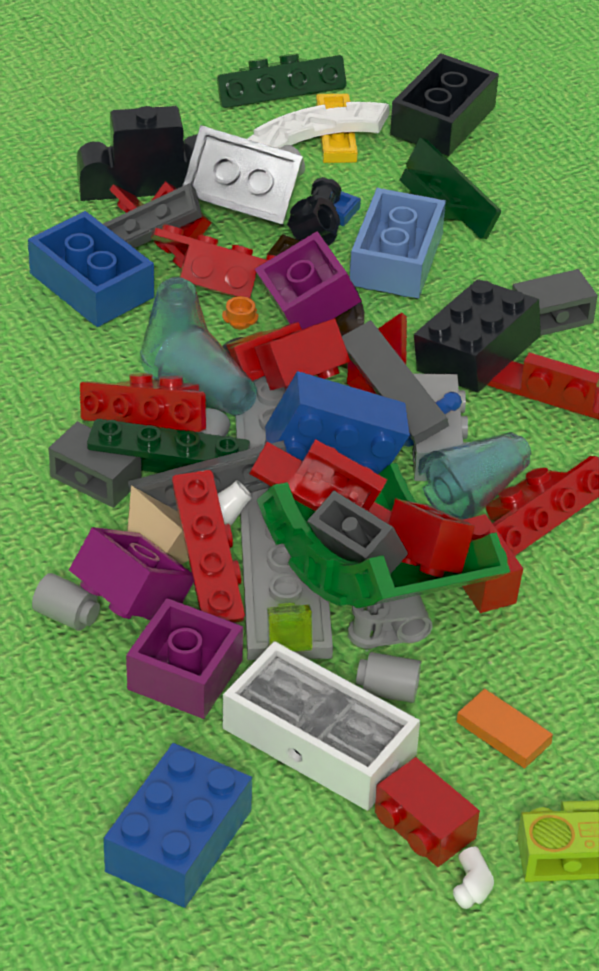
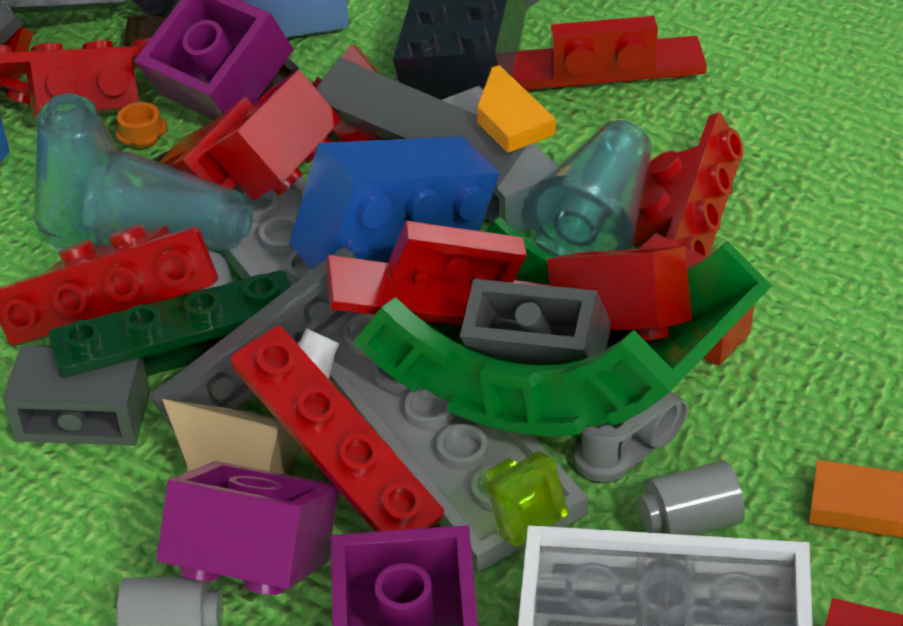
camera: 25 degrees left, 0 degrees up
none -> light orange tile [477,65,557,153]

